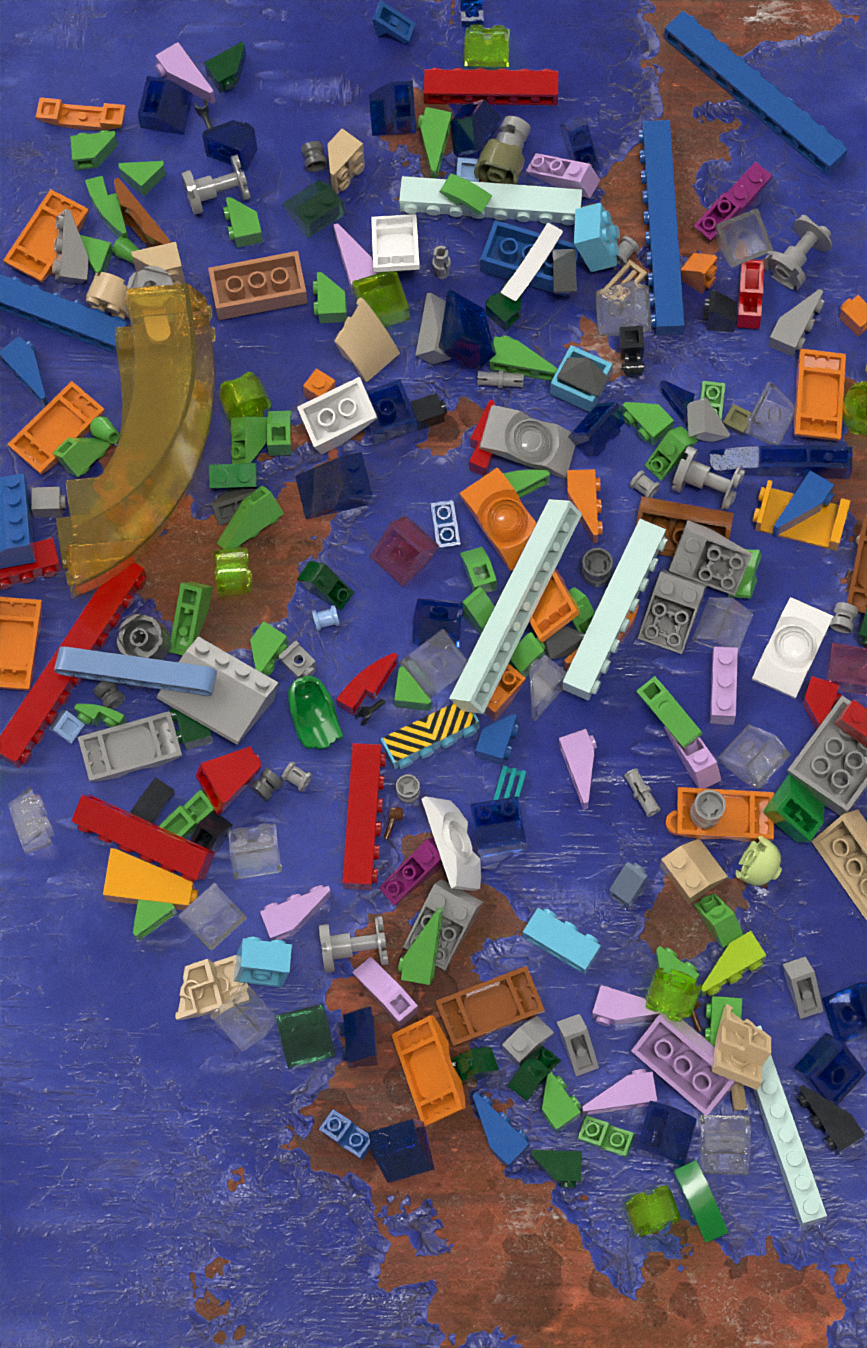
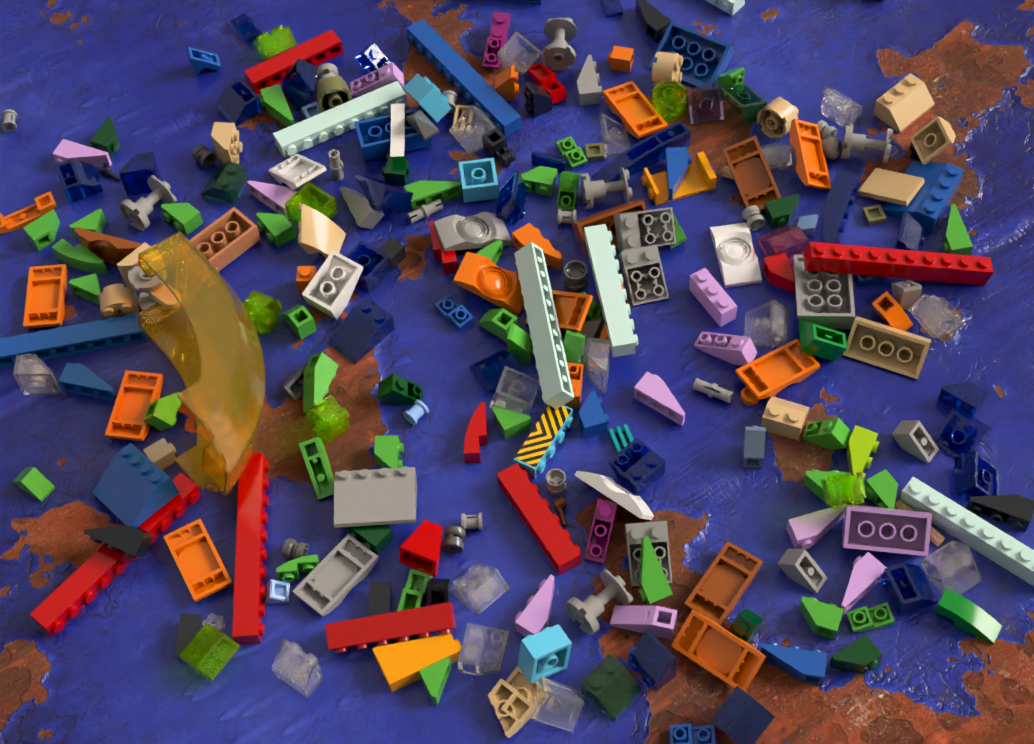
camera: 35 degrees left, 15 degrees down
light grey slope [52,209,89,284] -> none
medium blue beam [54,647,217,696] -> none
bright green cone [90,416,120,444] -> none
bright green cone [111,236,140,263] -> none
dark grey brick [117,614,172,660] -> none
green brick [209,463,258,488] -> none
bright green slope [231,417,267,464] -> none
light grey brick [279,641,317,679] -> none
green hair [288,676,343,749] -> none
pearl dark grey hand [355,699,385,726] -> none
clear pink slope [370,516,439,586] -> none
bright green slope [439,174,492,216] -> none
light grey slope [502,1016,554,1068] -> none
dark green slope [508,1046,561,1101] -> none
medium azure brick [523,908,601,975] -> none
dark grey slope [557,358,609,398] -> none
clear neon green brick [624,1185,682,1237] -> none
bright green slope [637,676,703,749] -> none
light grey slope [687,398,730,442] -> none
light grey wheel [690,790,726,829] -> none
clear slope [692,597,753,652] -> none
tan slope [712,1004,771,1090] -> none
yellowish green cylinder [736,836,782,886] -> none

